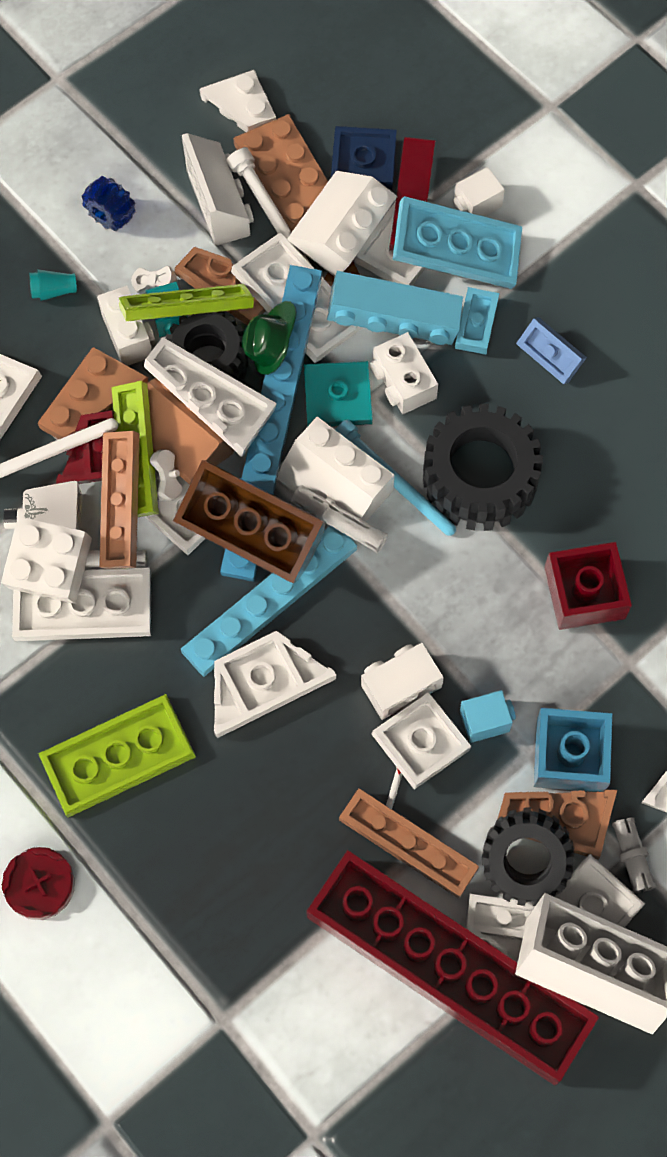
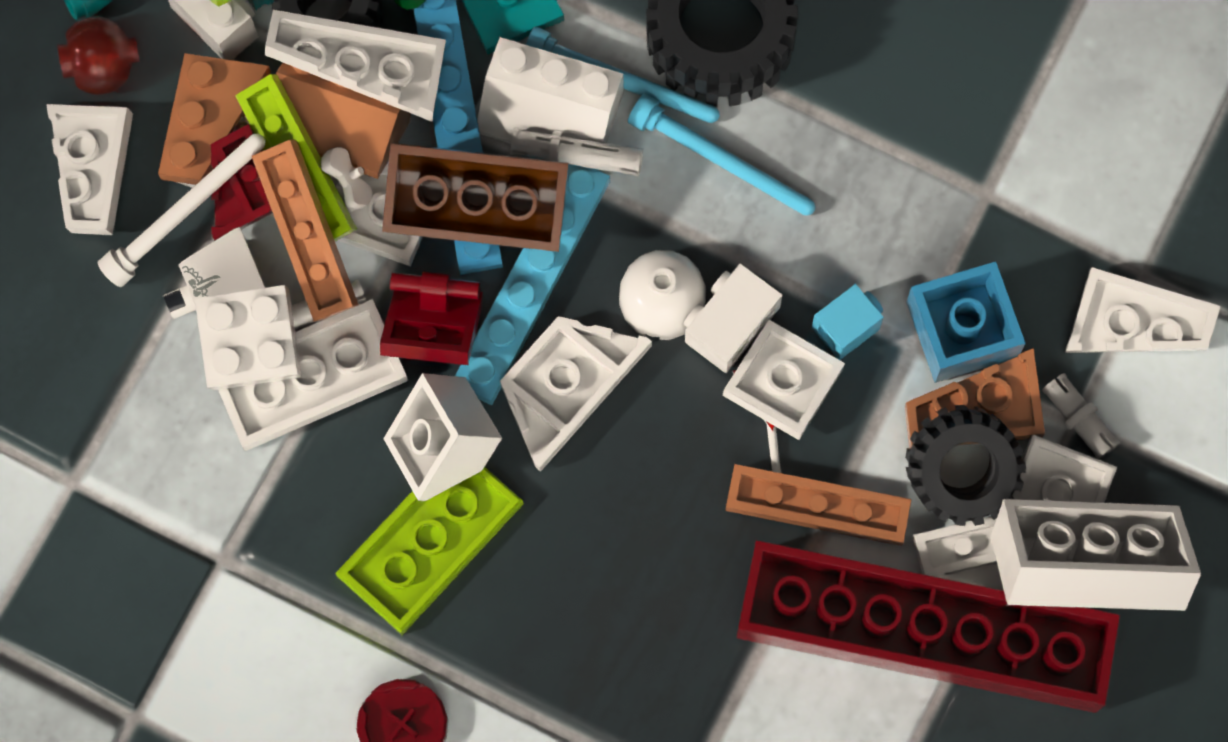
camera: 20 degrees left, 5 degrees up
dark red brick [544,542,632,630] -> none
none -> clear red plant [57,16,140,95]
none -> dark red plate [380,271,483,365]
none -> white slope [383,373,502,501]
none -> white cylinder [619,250,706,340]
none -> medium azure piece [627,93,816,216]

